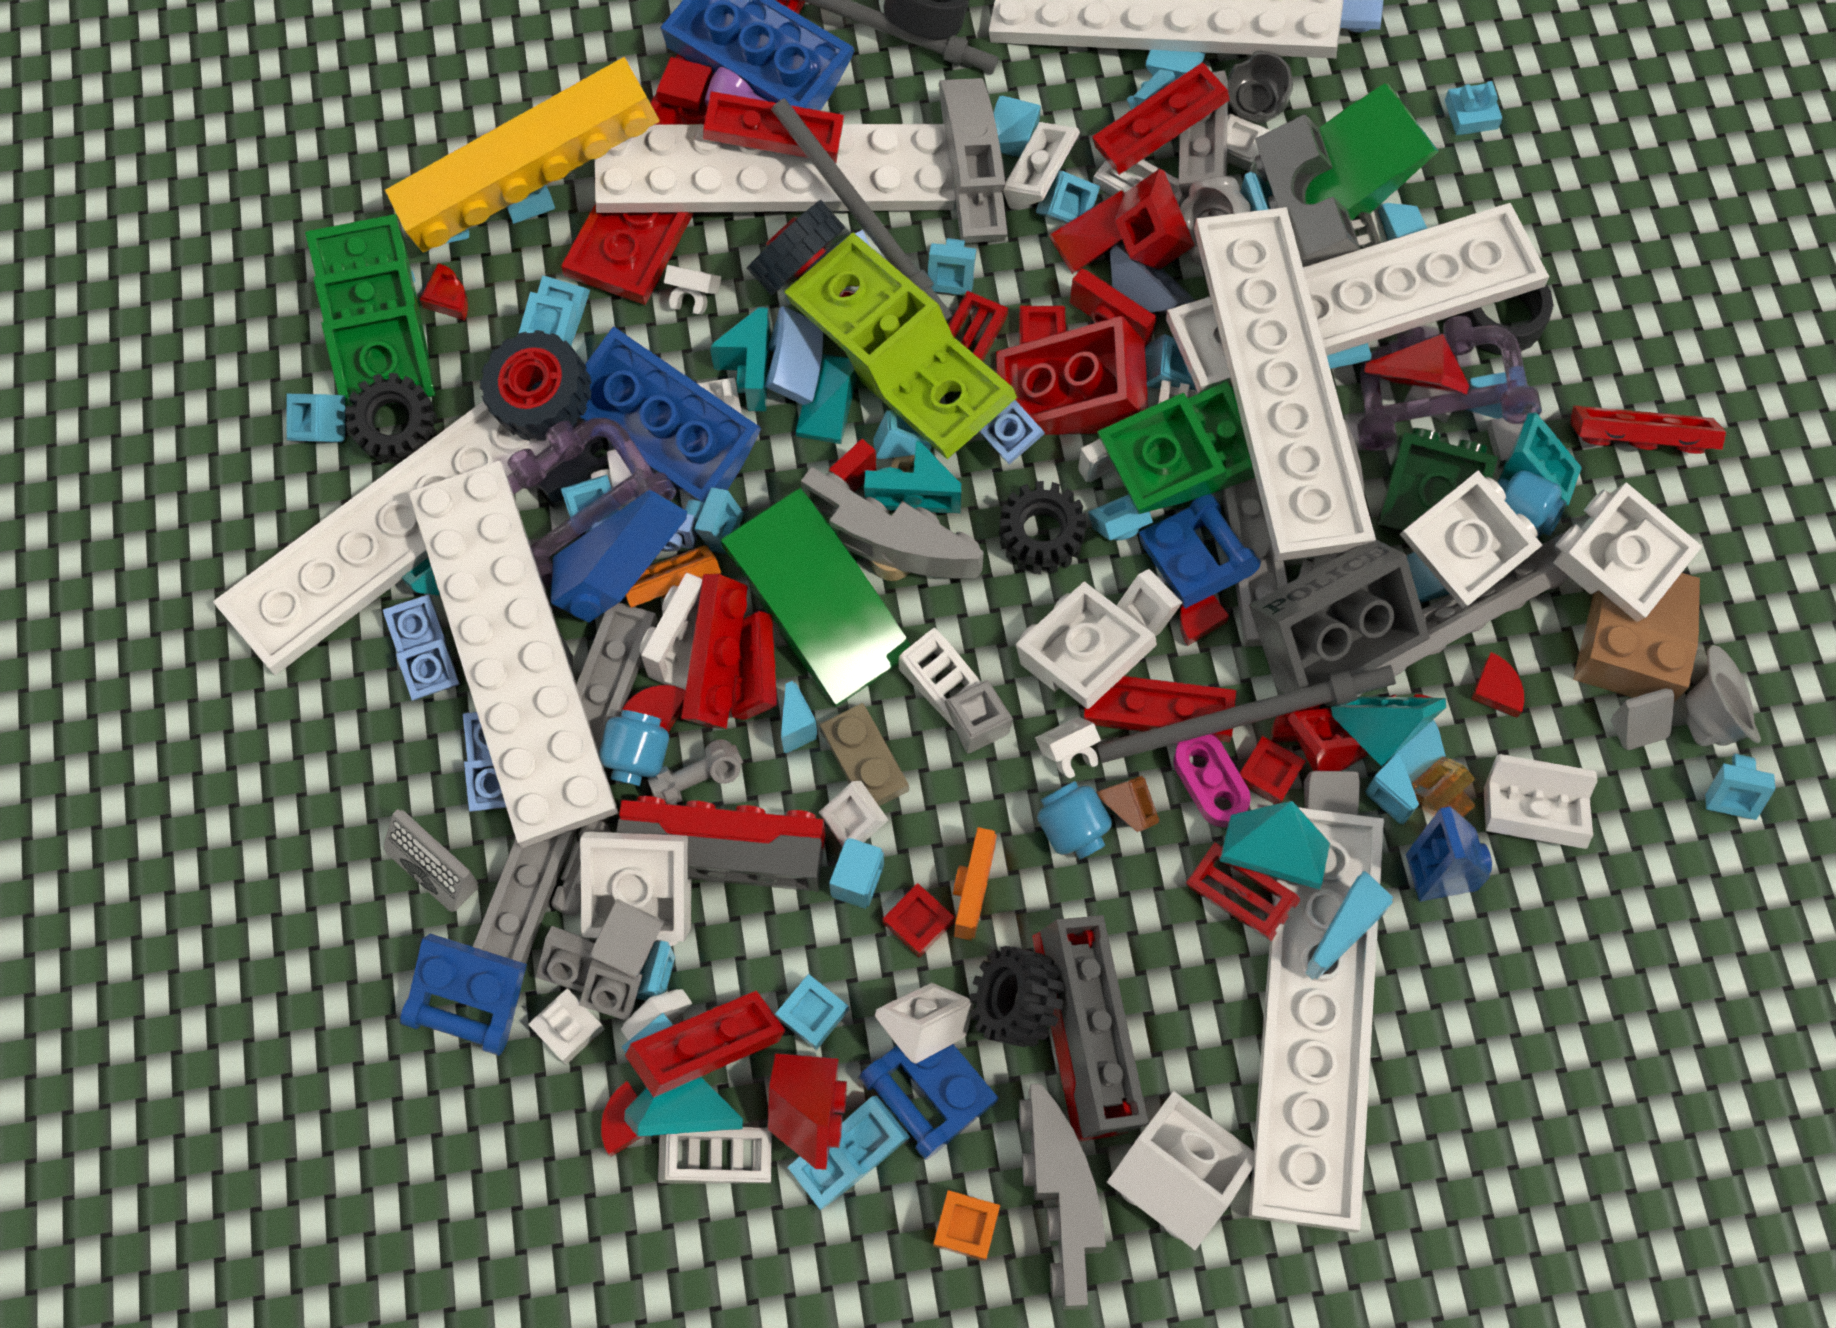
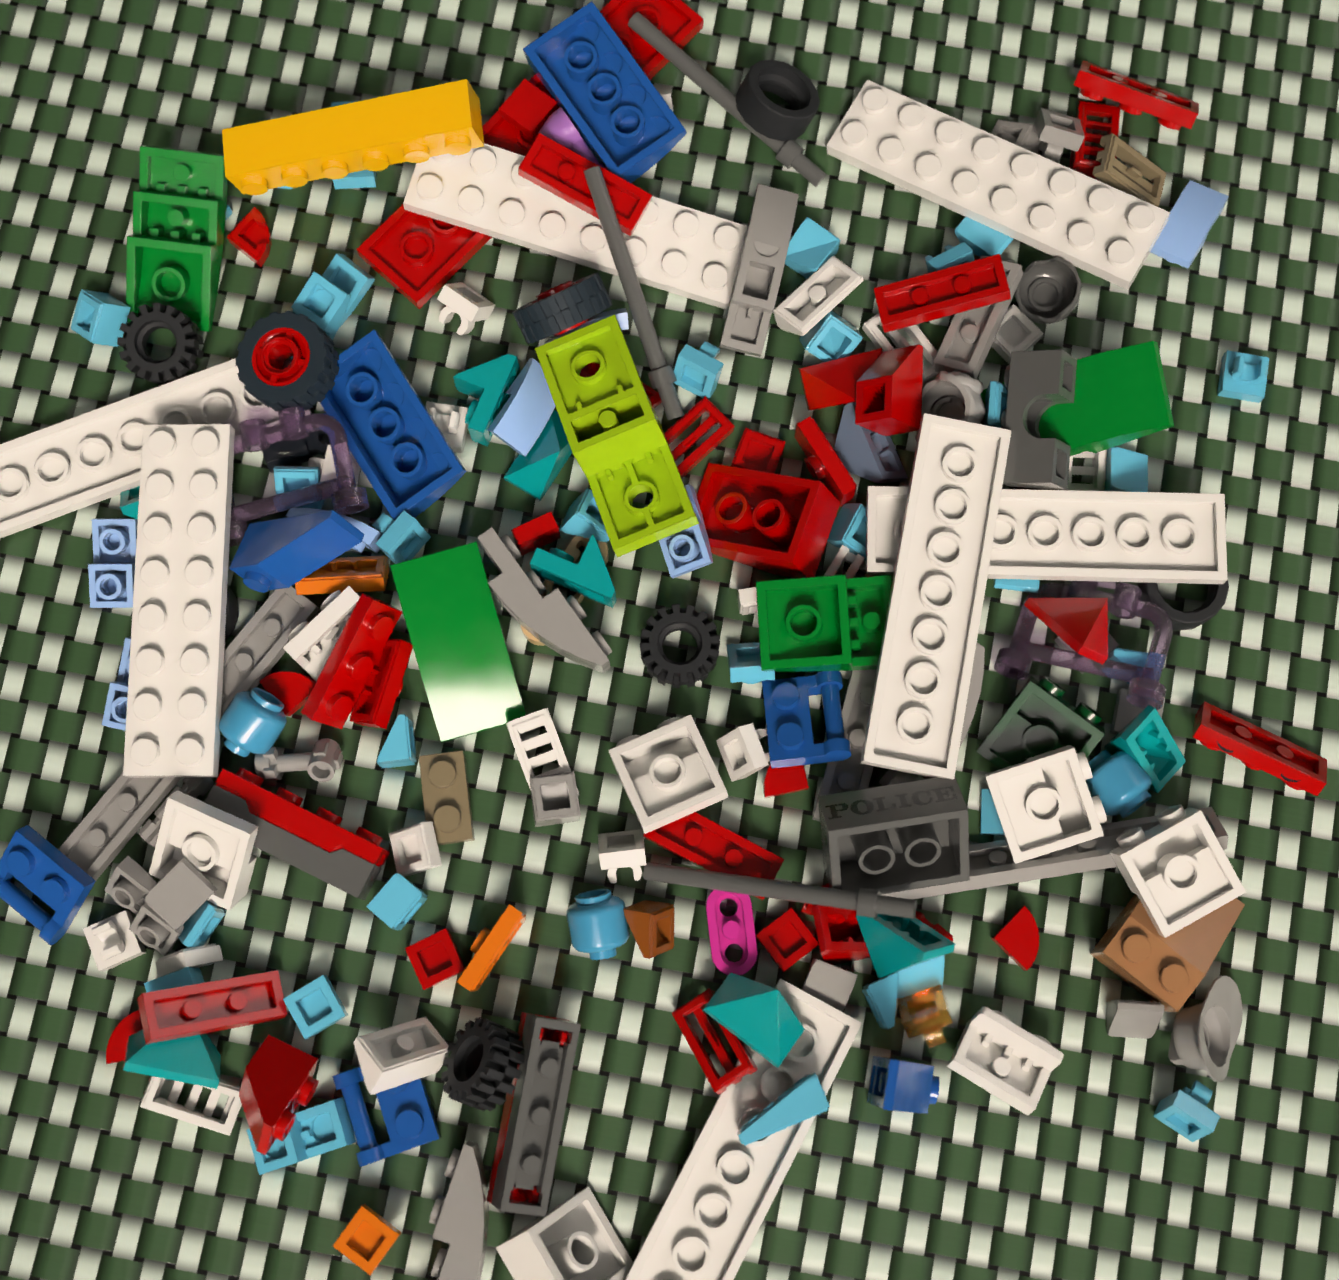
camera: 20 degrees right, 10 degrees up
slope [384,809,479,912] -> none

